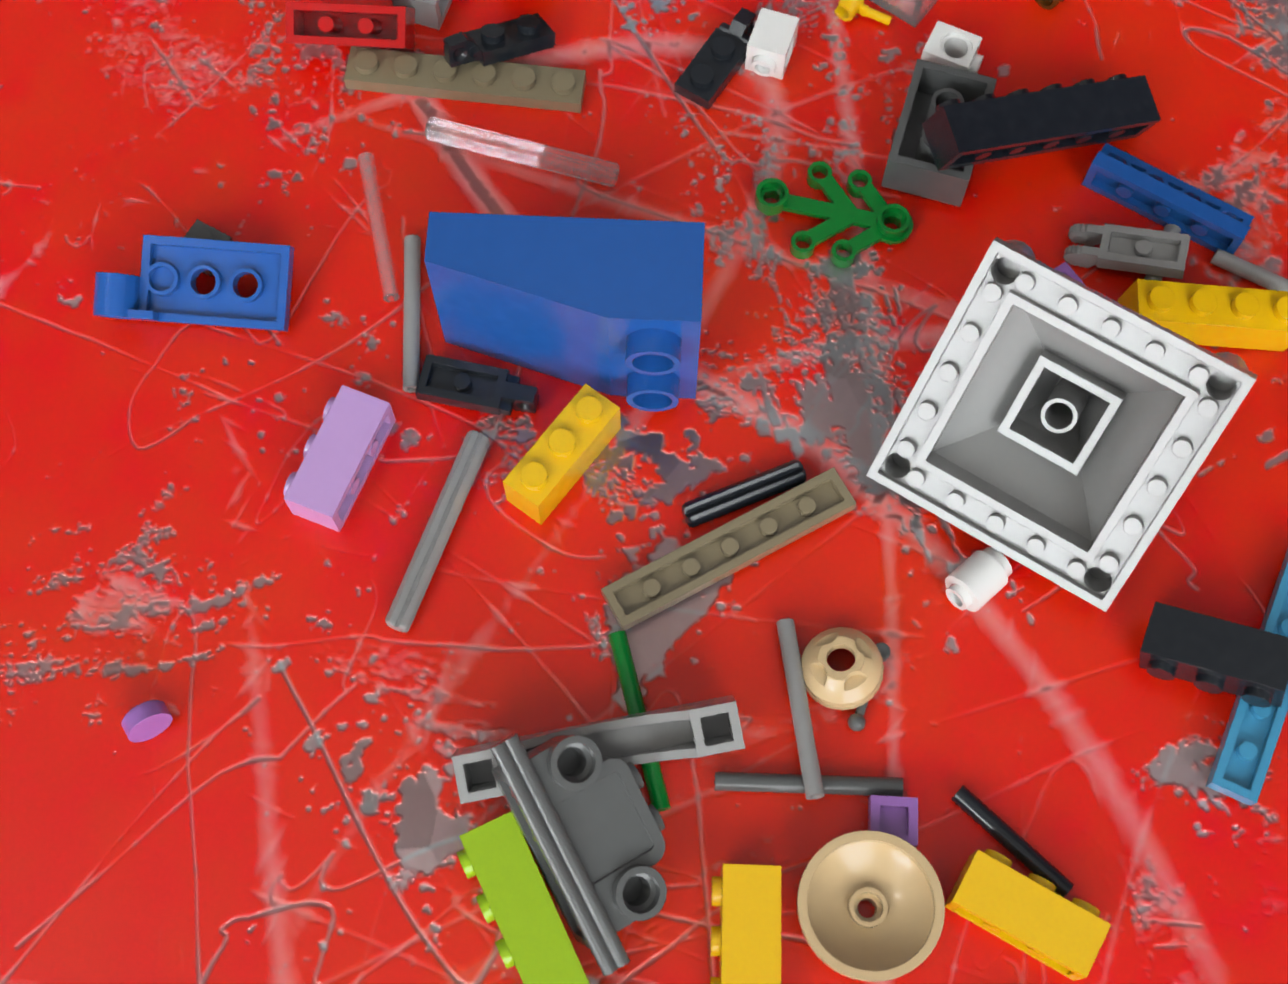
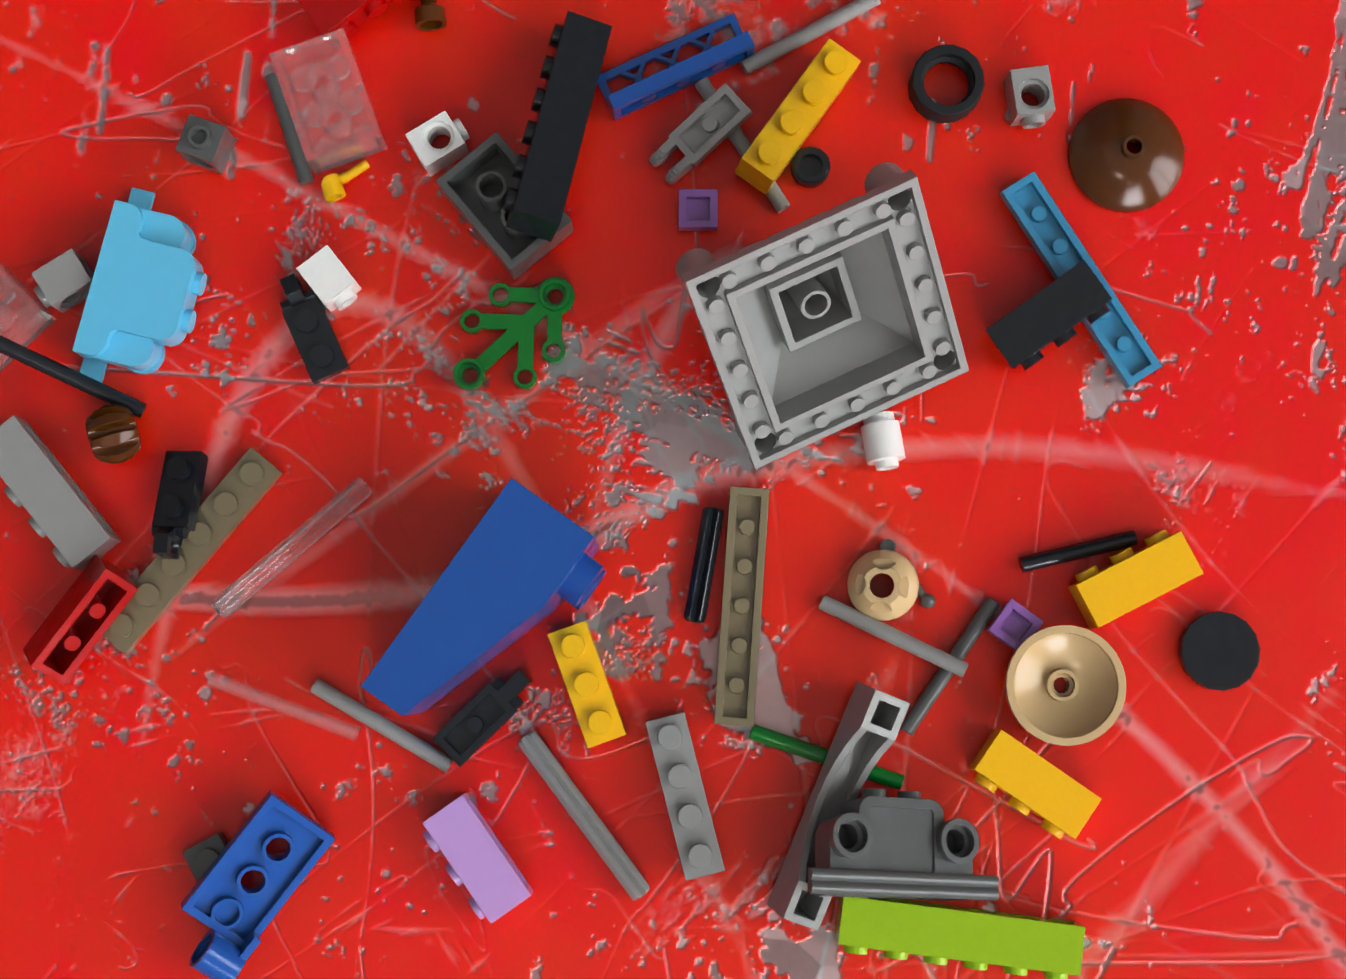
camera: 60 degrees left, 15 degrees up
none -> light grey brick [645,711,725,881]

